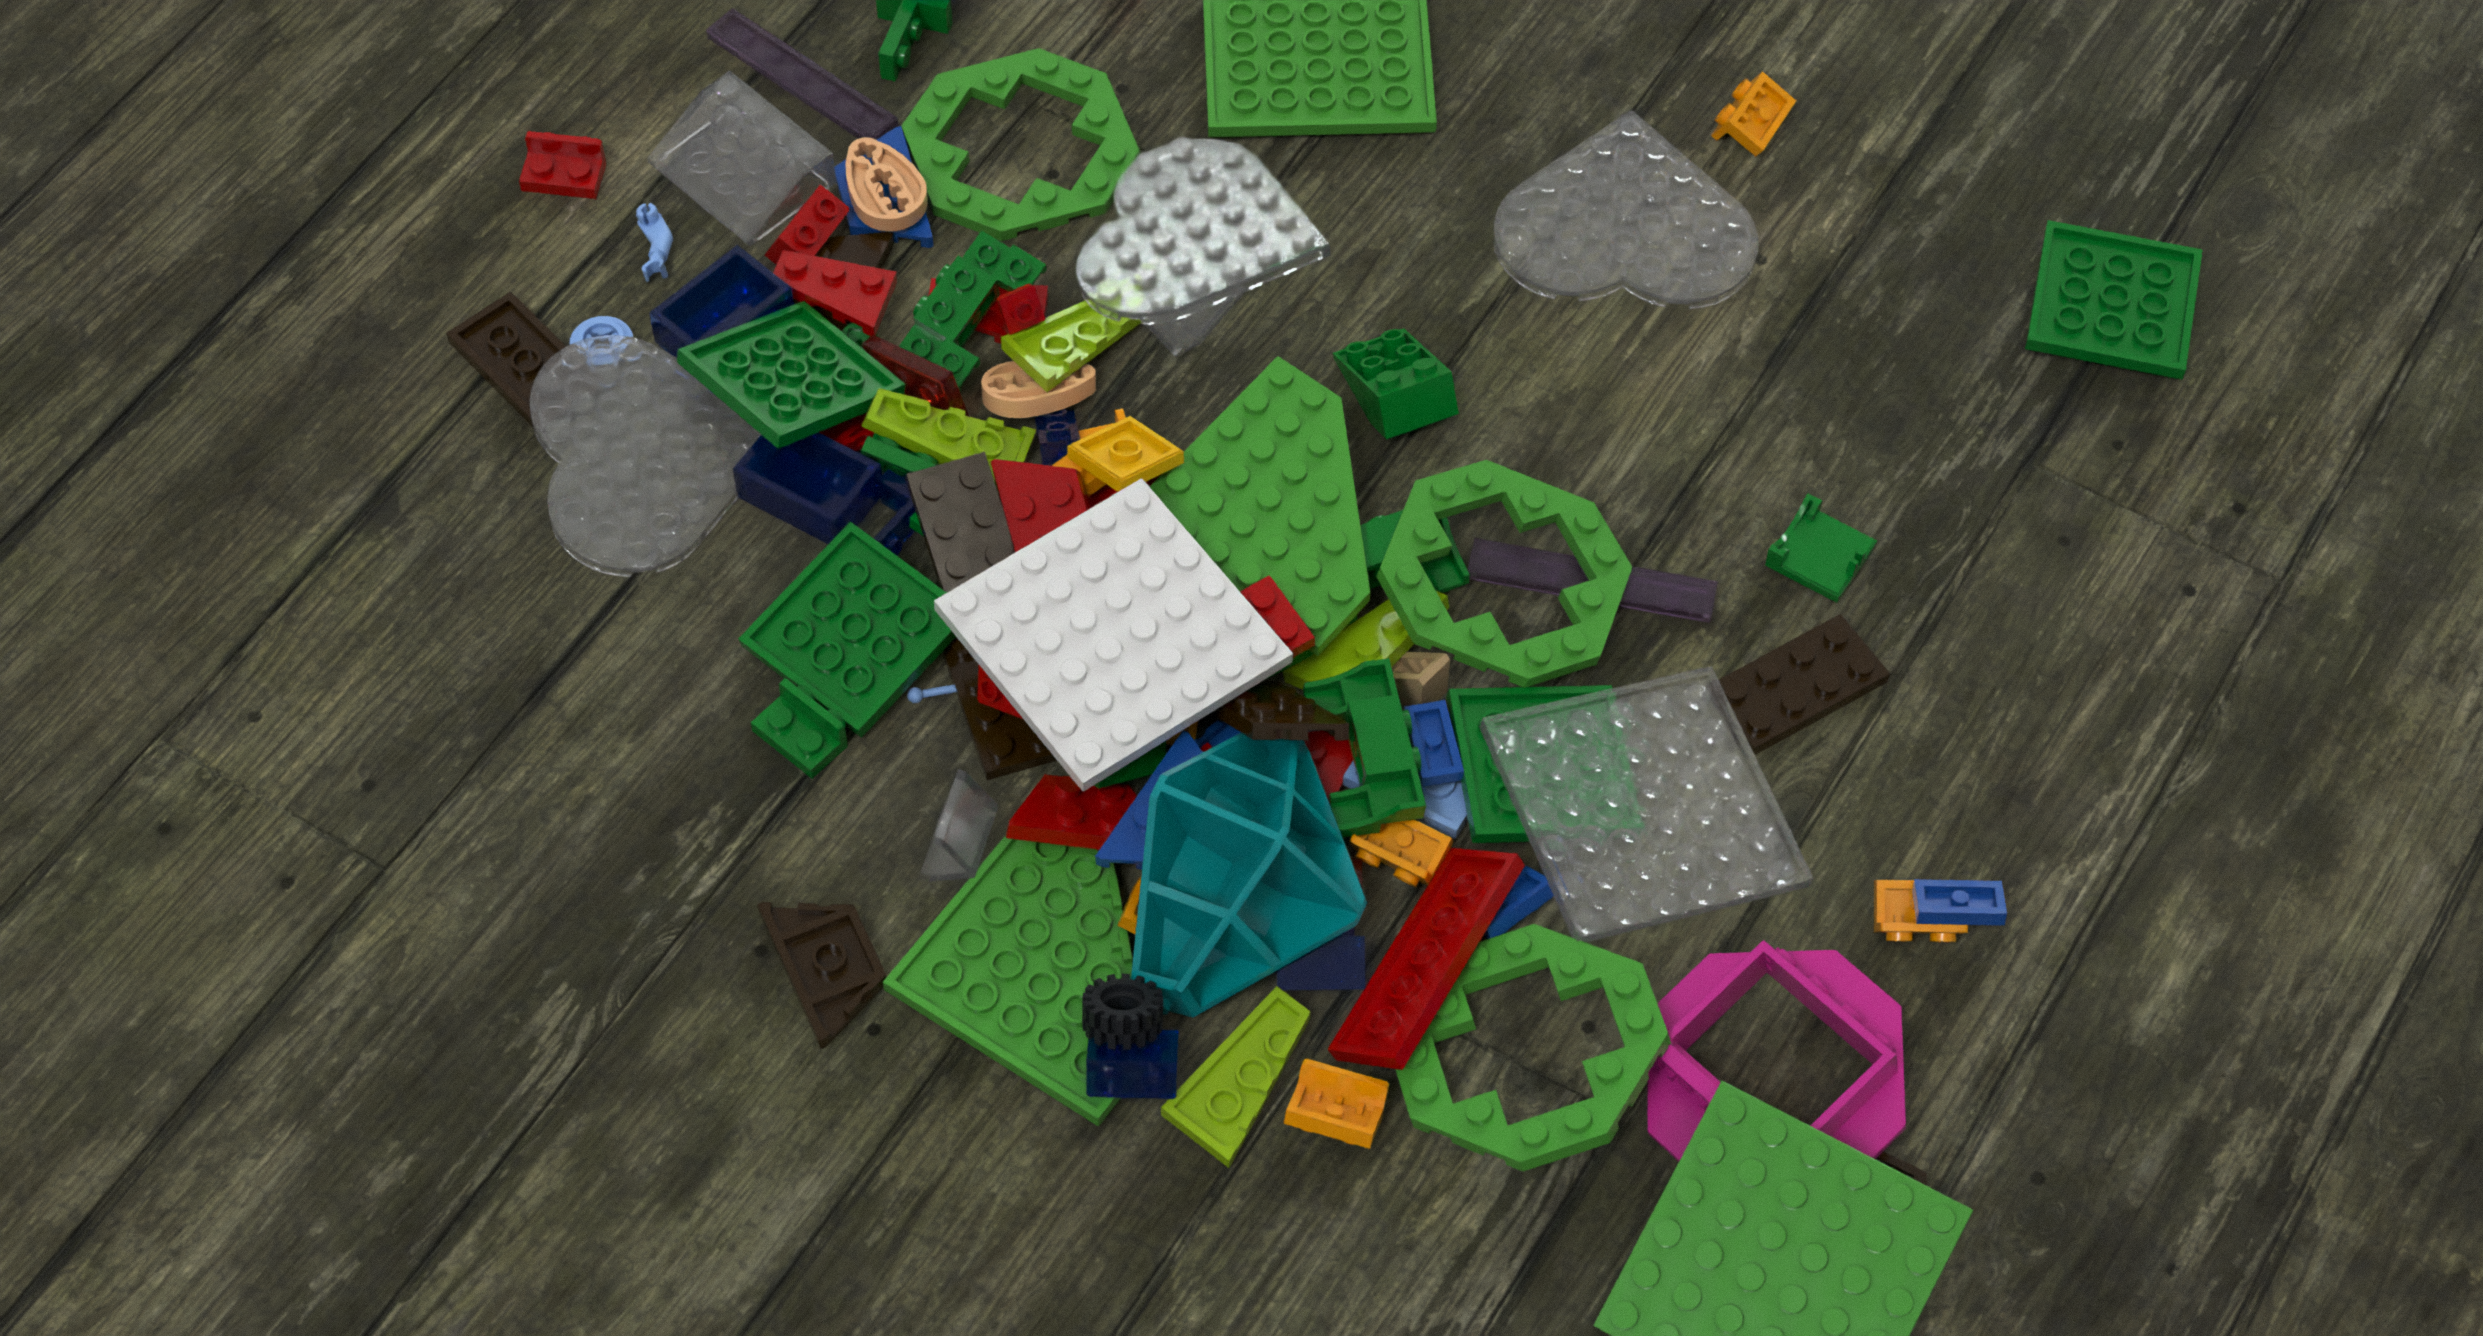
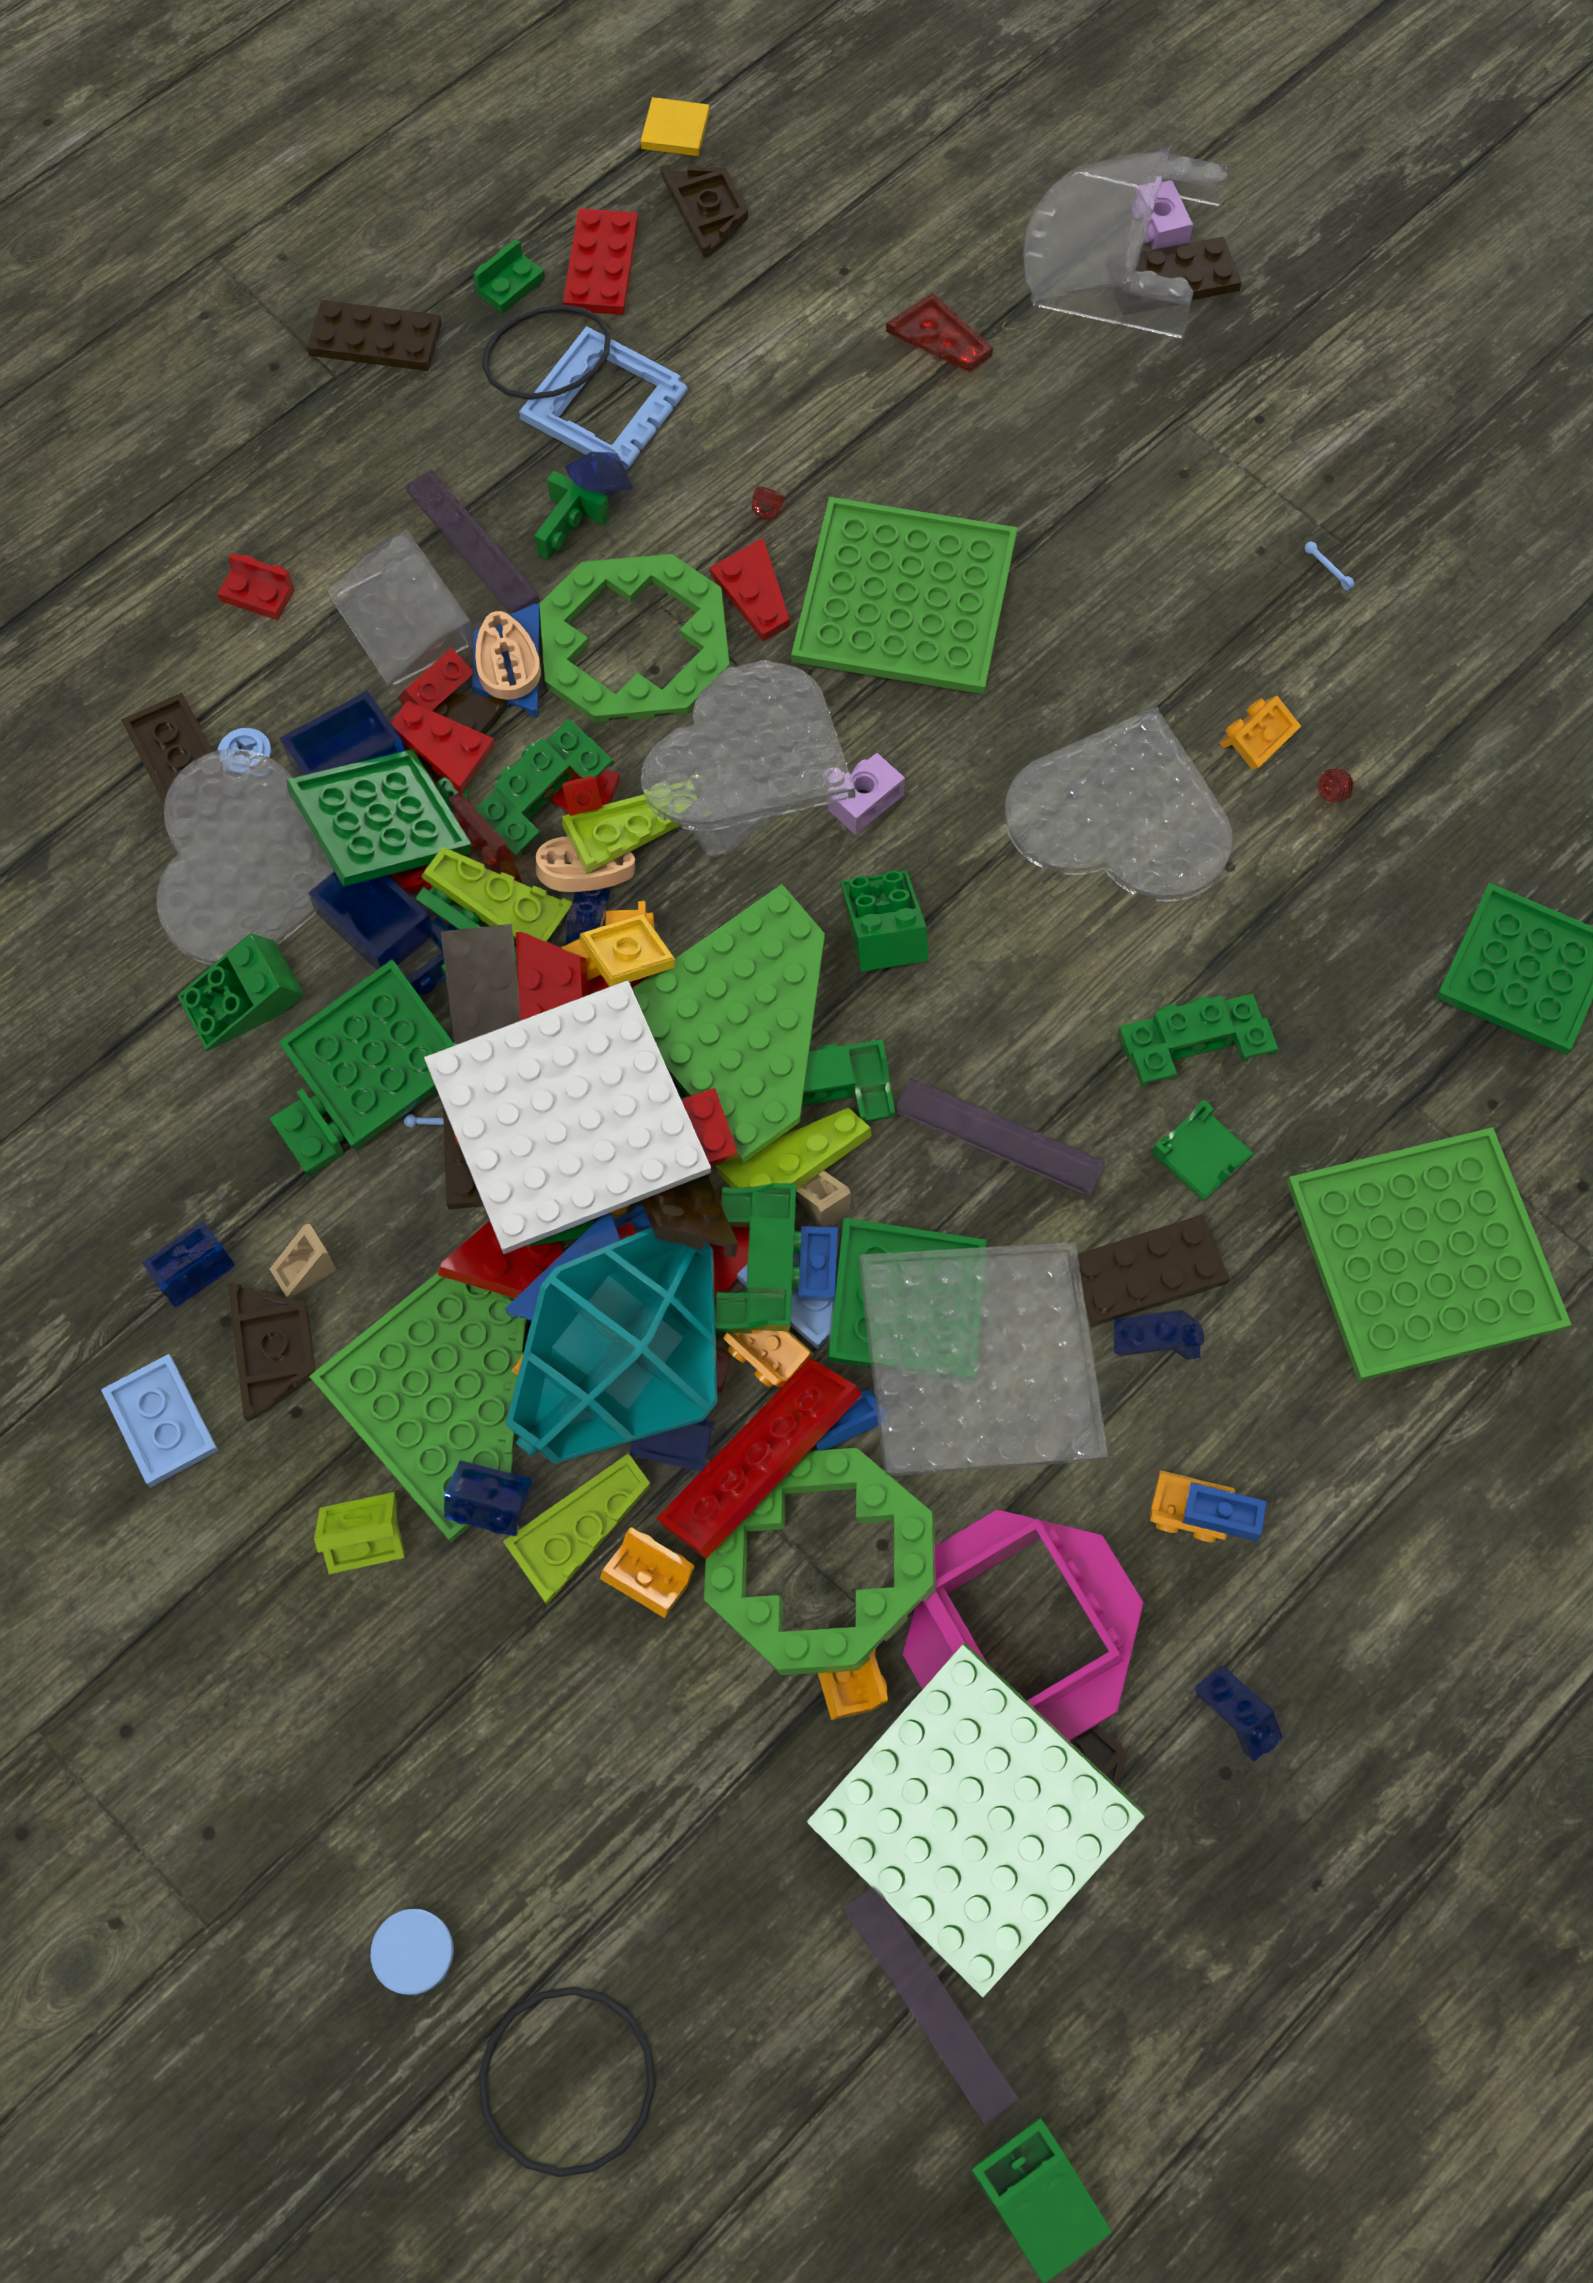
camera: 15 degrees right, 10 degrees up
light blue arm [636,203,673,282] -> none
clear slope [918,769,999,882] -> none
black tyre [1082,974,1163,1050] -> none
bright green plate [1376,460,1632,688] -> none
none -> light blue plate [101,1354,219,1488]
none -> clear blue bracket [142,1221,235,1307]
none -> green slope [177,933,305,1051]
none -> tan slope [270,1224,337,1297]
none -> lime bracket [314,1492,405,1574]
none -> red wing [709,538,790,642]
none -> light orange bracket [818,1648,888,1720]
none -> lavender brick [828,753,905,835]
none -> clear blue bracket [1114,1310,1204,1360]
none -> green bracket [1117,994,1278,1088]
none -> clear blue bracket [1195,1666,1283,1762]
none -> bright green plate [1287,1127,1572,1382]
none -> clear red tile [1318,769,1353,802]

